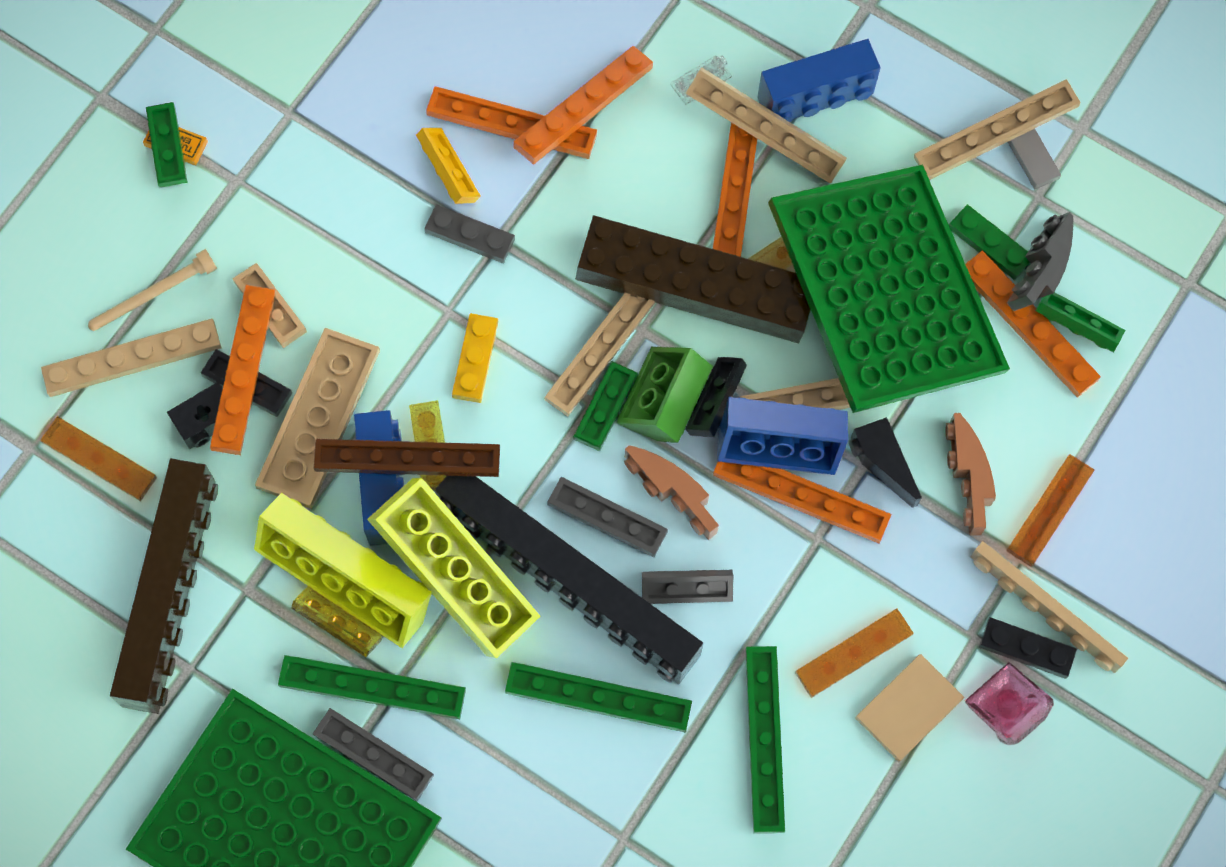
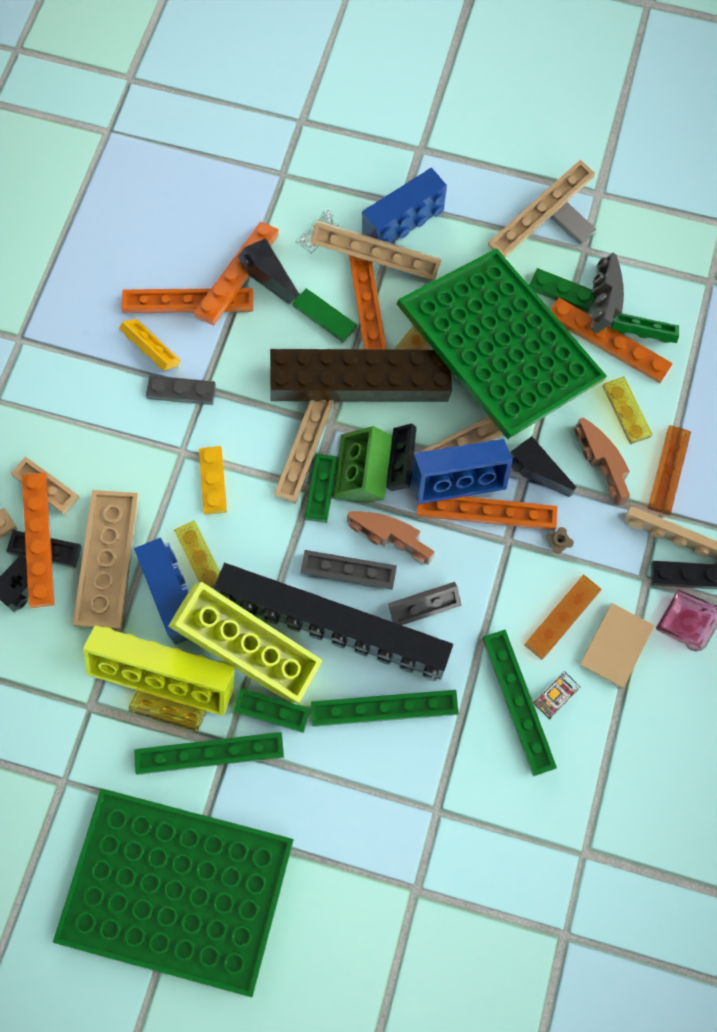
camera: 15 degrees left, 0 degrees up
dark brown brick [110,458,218,714] -> none
dark grey plate [312,708,434,802] -> none
reddish brown plate [314,439,501,477] -> none
none -> green plate [234,688,311,734]
none -> black slope [238,238,300,304]
none -> green tile [292,288,357,343]
none -> clear tile [532,670,582,720]
none -> dark tan plate [546,527,574,554]
none -> clear yellow plate [602,376,653,445]

